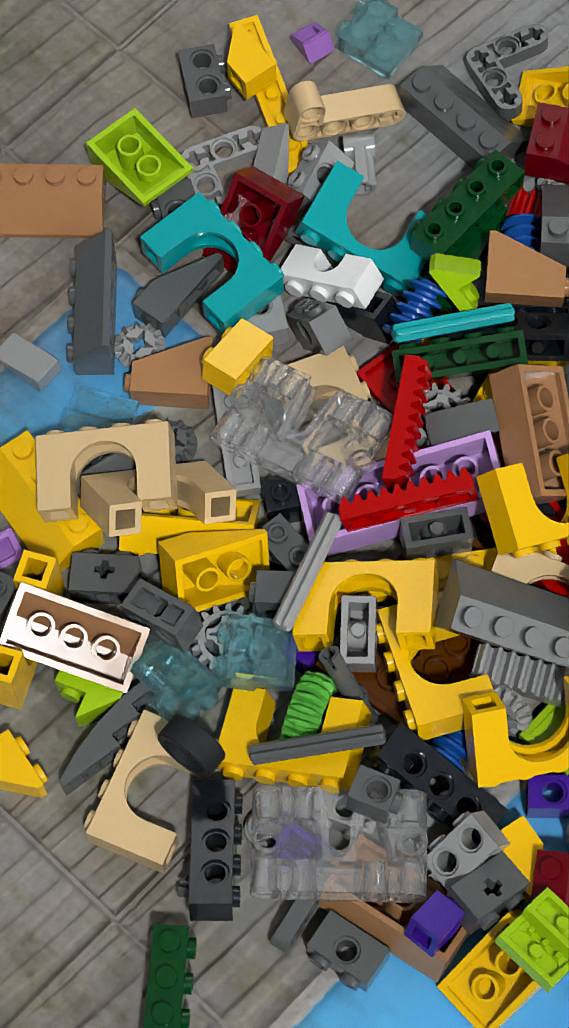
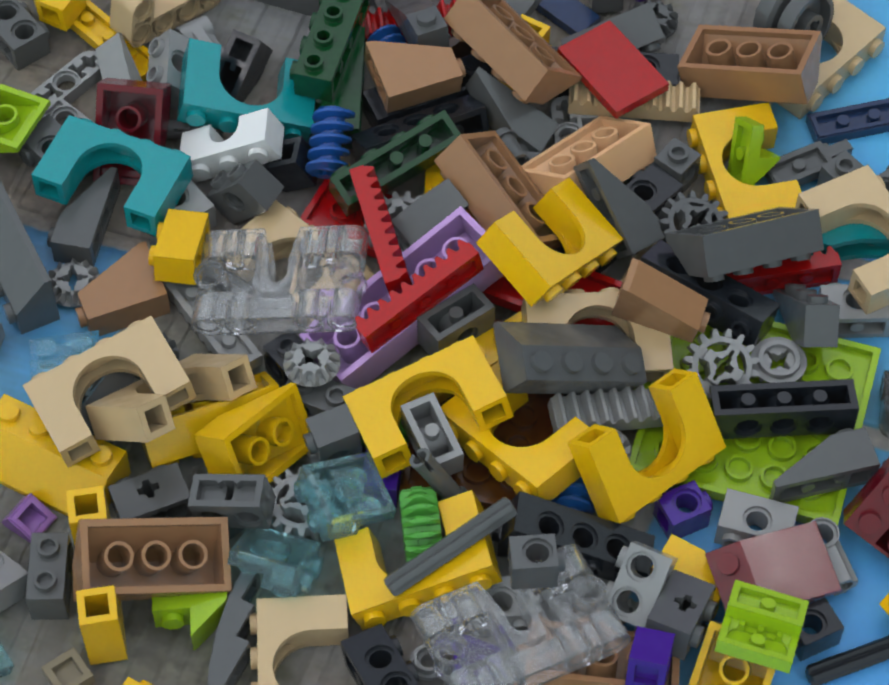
camera: 30 degrees left, 10 degrees down
black tyre [158,714,225,778] -> none
light grey axle [273,512,342,632] -> none
teal axle [391,303,515,343] -> none
lime slope [429,253,481,312] -> none
none -> black slope [219,29,273,103]
none -> light grey gear [283,337,341,387]

